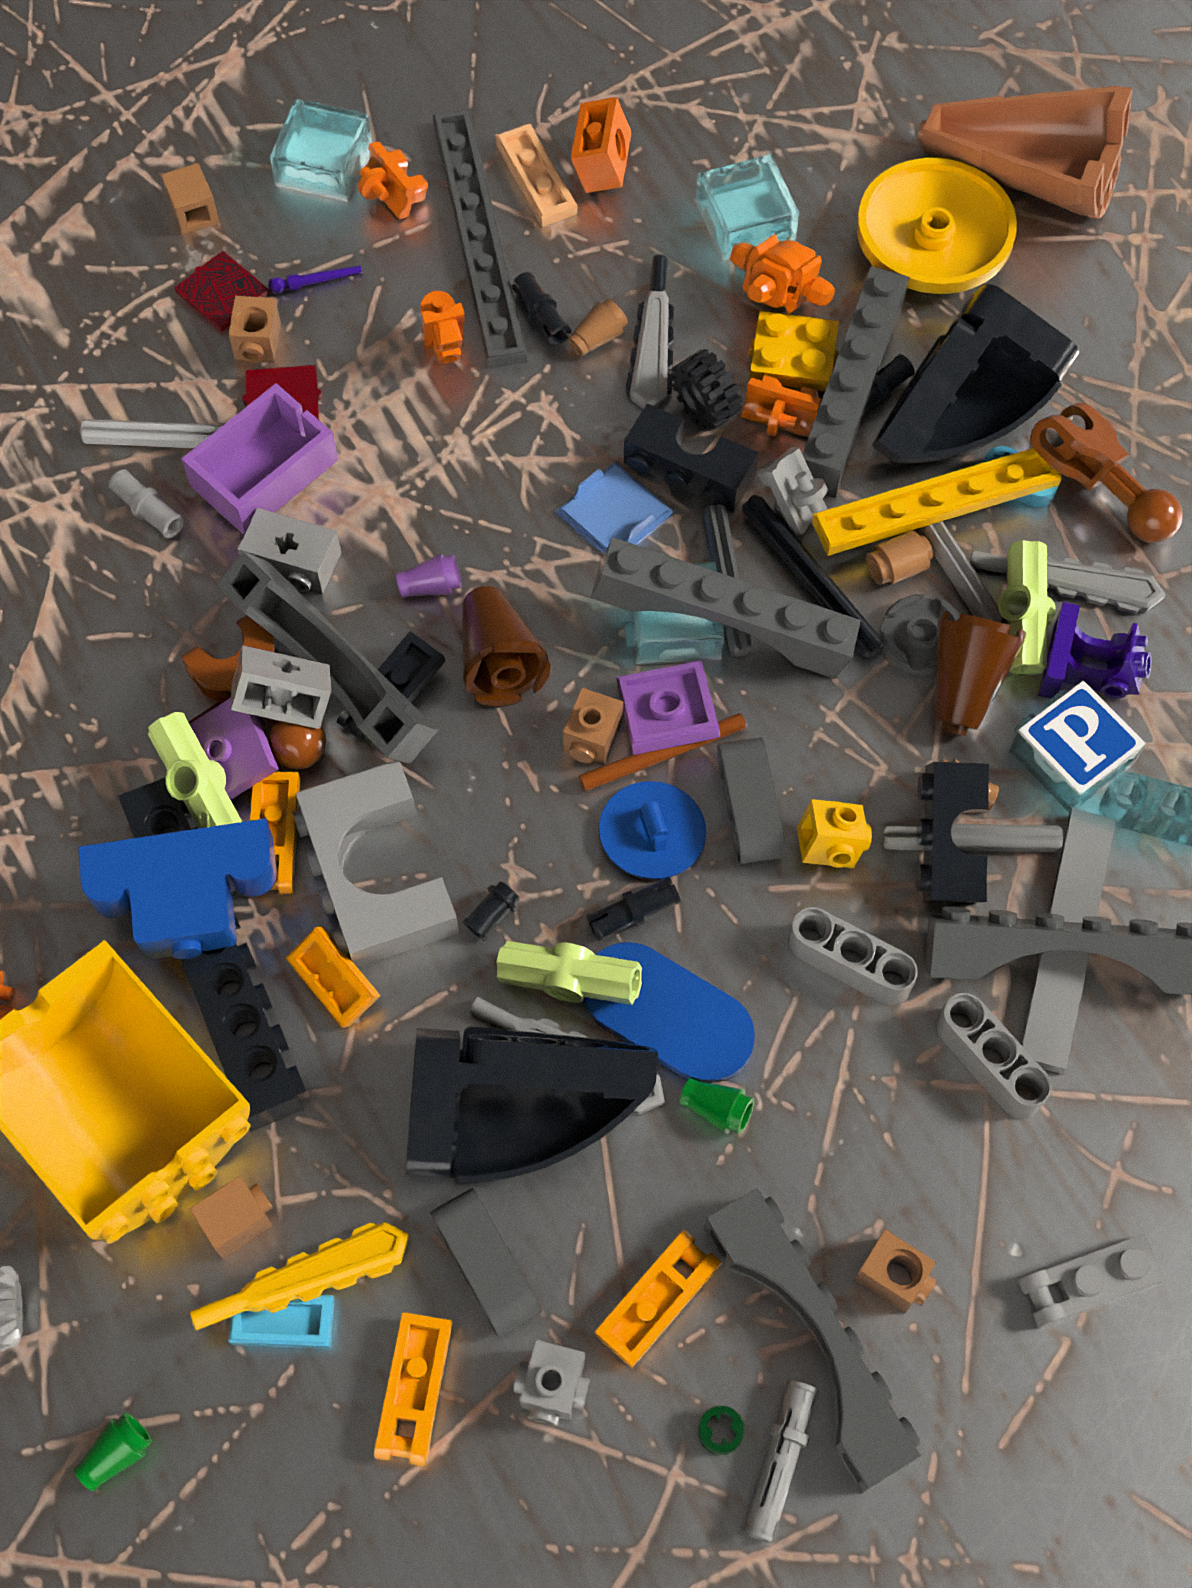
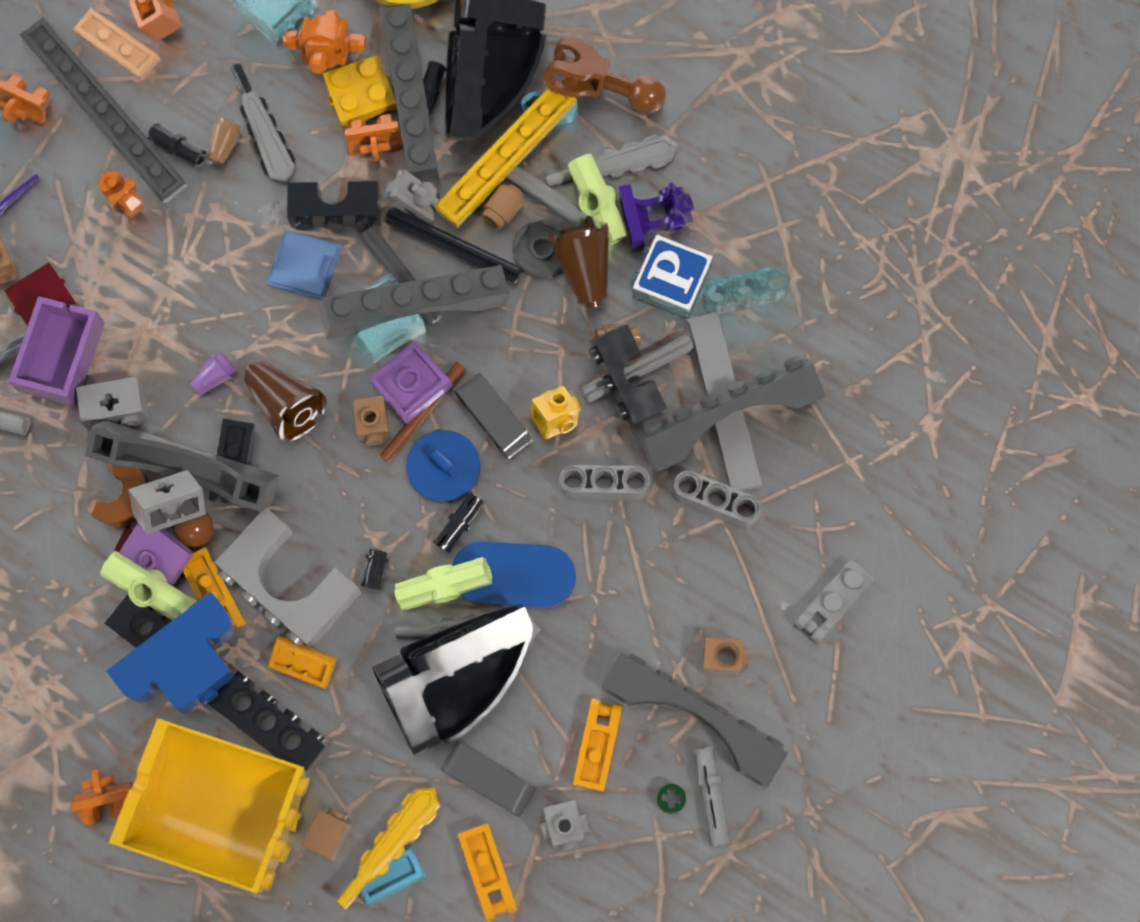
camera: 25 degrees left, 10 degrees up
black tyre [670,349,742,431] -> none
green cone [680,1078,754,1134] -> none

